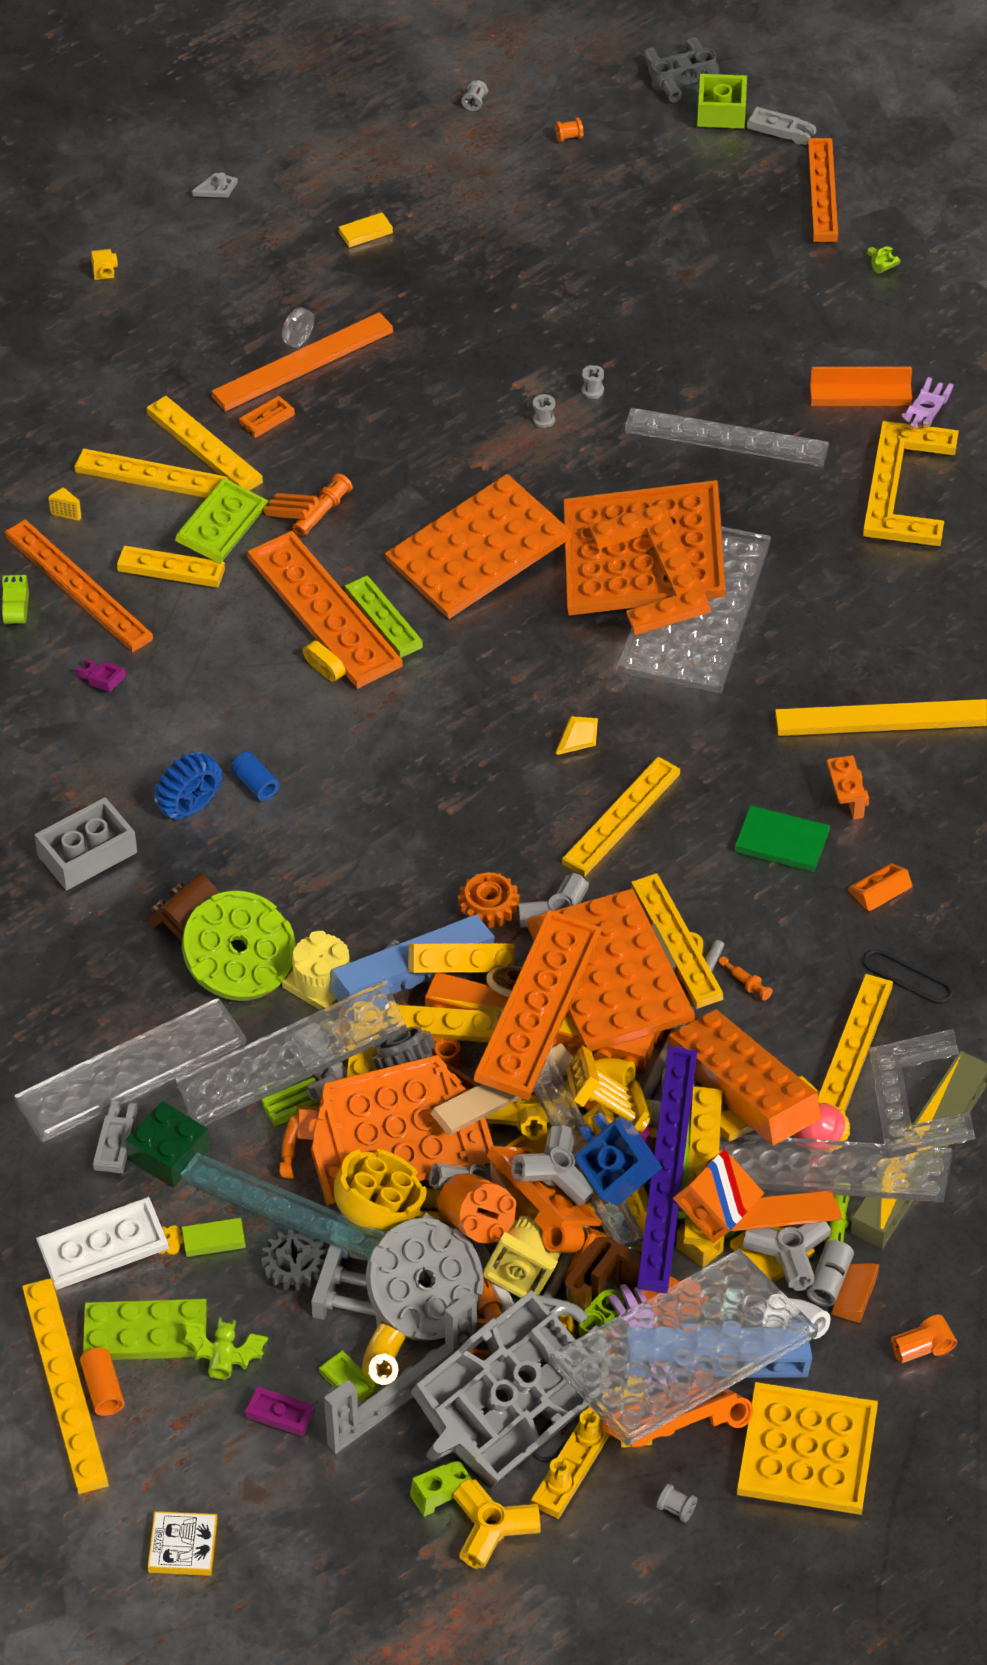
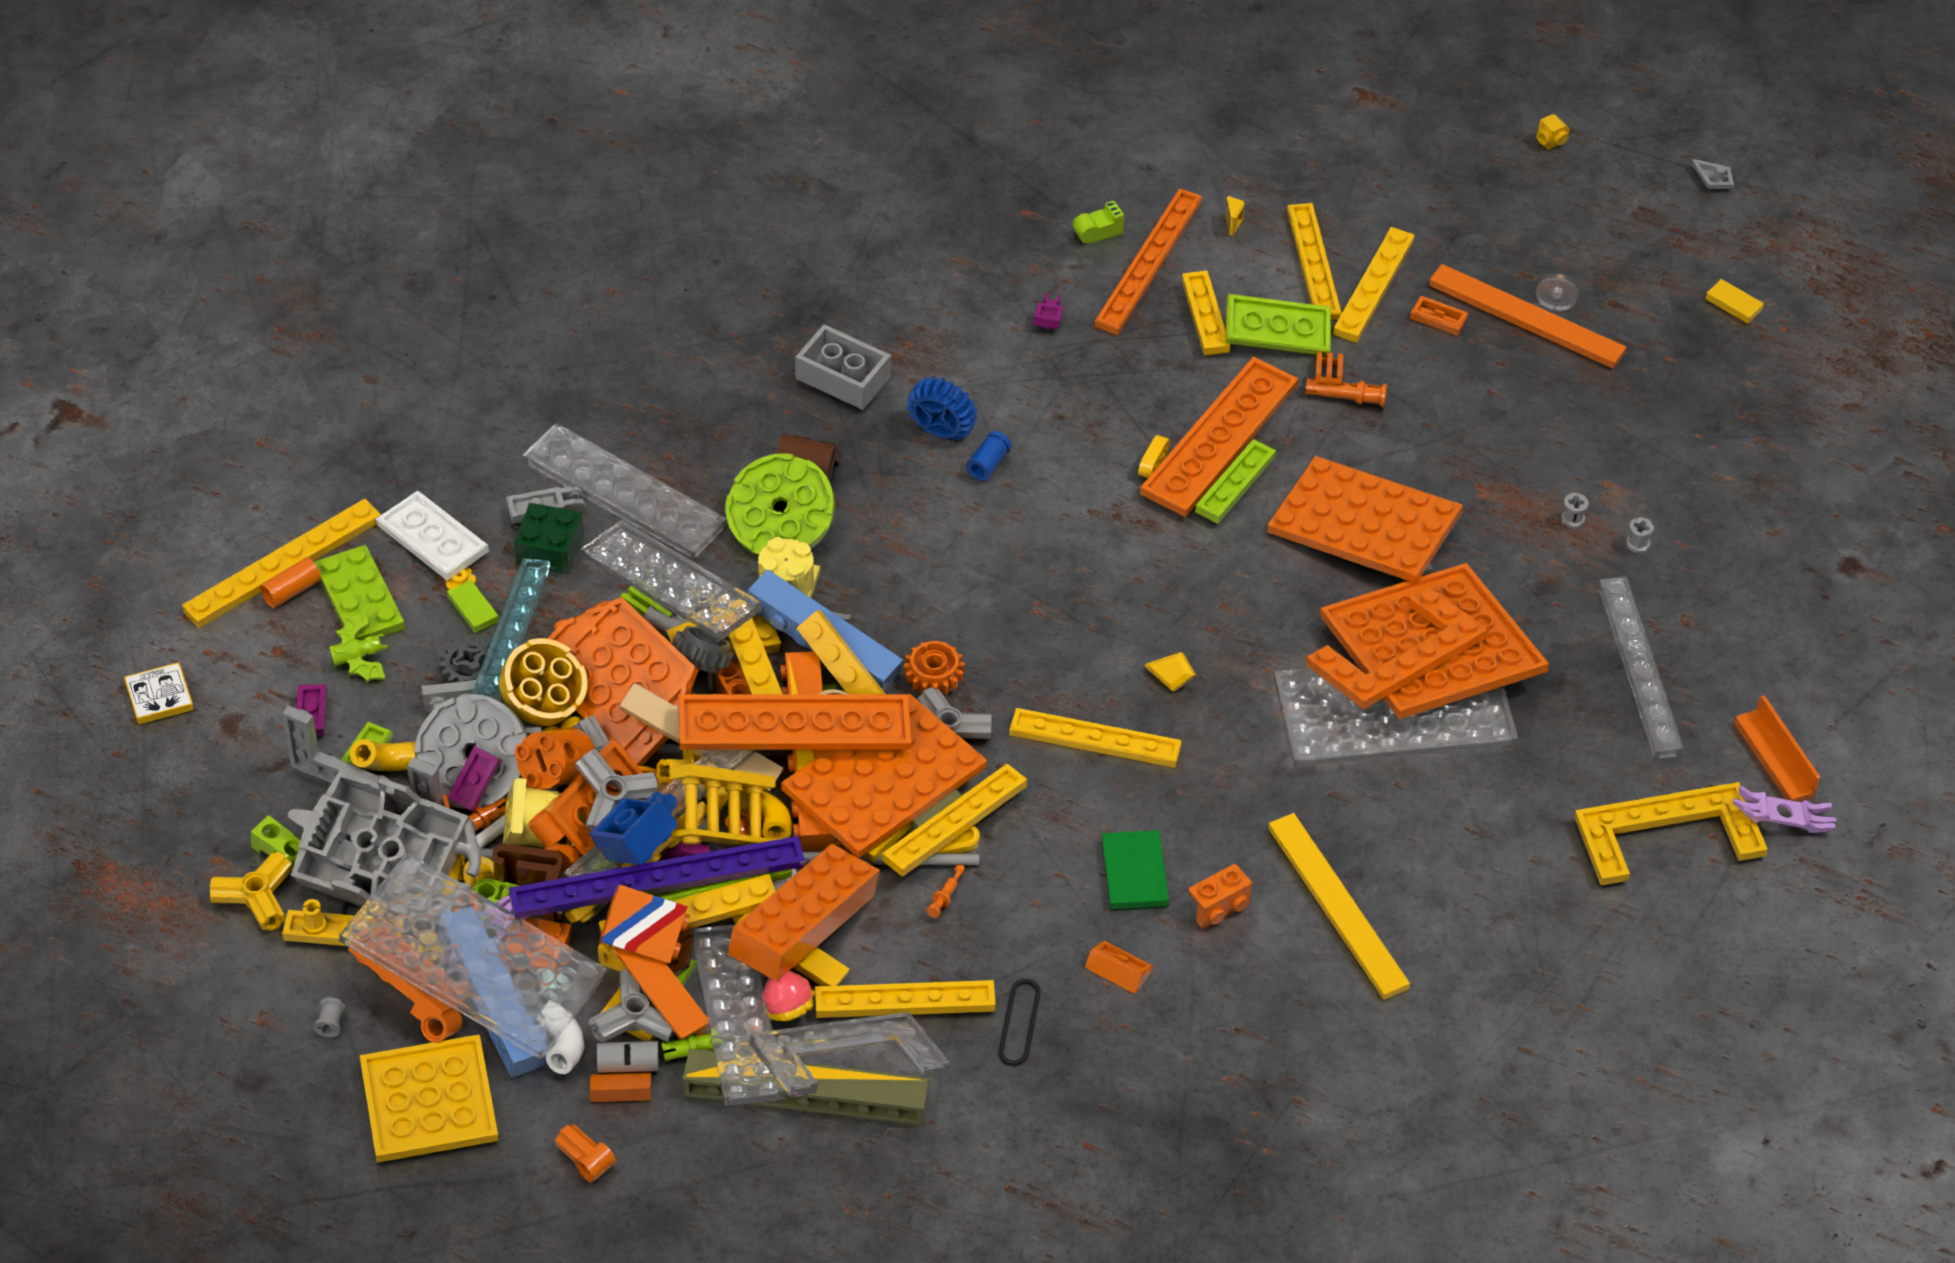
camera: 65 degrees right, 0 degrees up
none -> magenta plate [447,746,502,811]

